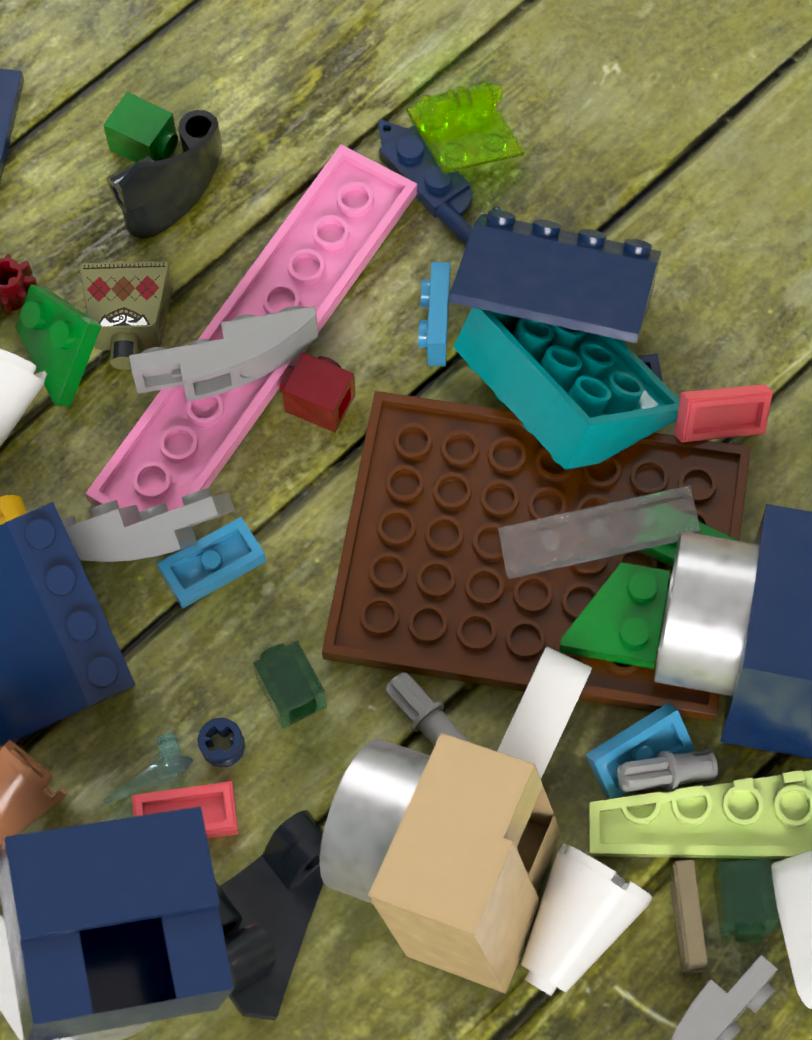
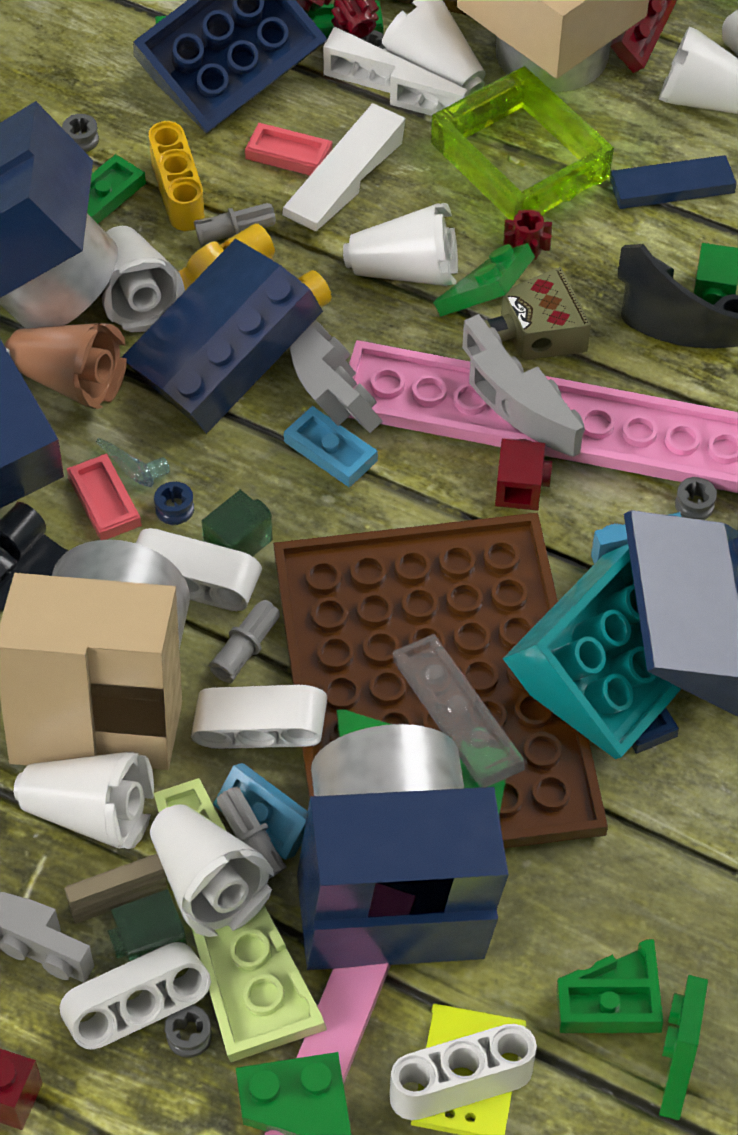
camera: 70 degrees right, 10 degrees down
coral tile [674,384,773,443] -> none
none -> white beam [136,528,262,611]
none -> white cone [150,804,274,937]
none -> dark grey bush [675,477,717,520]

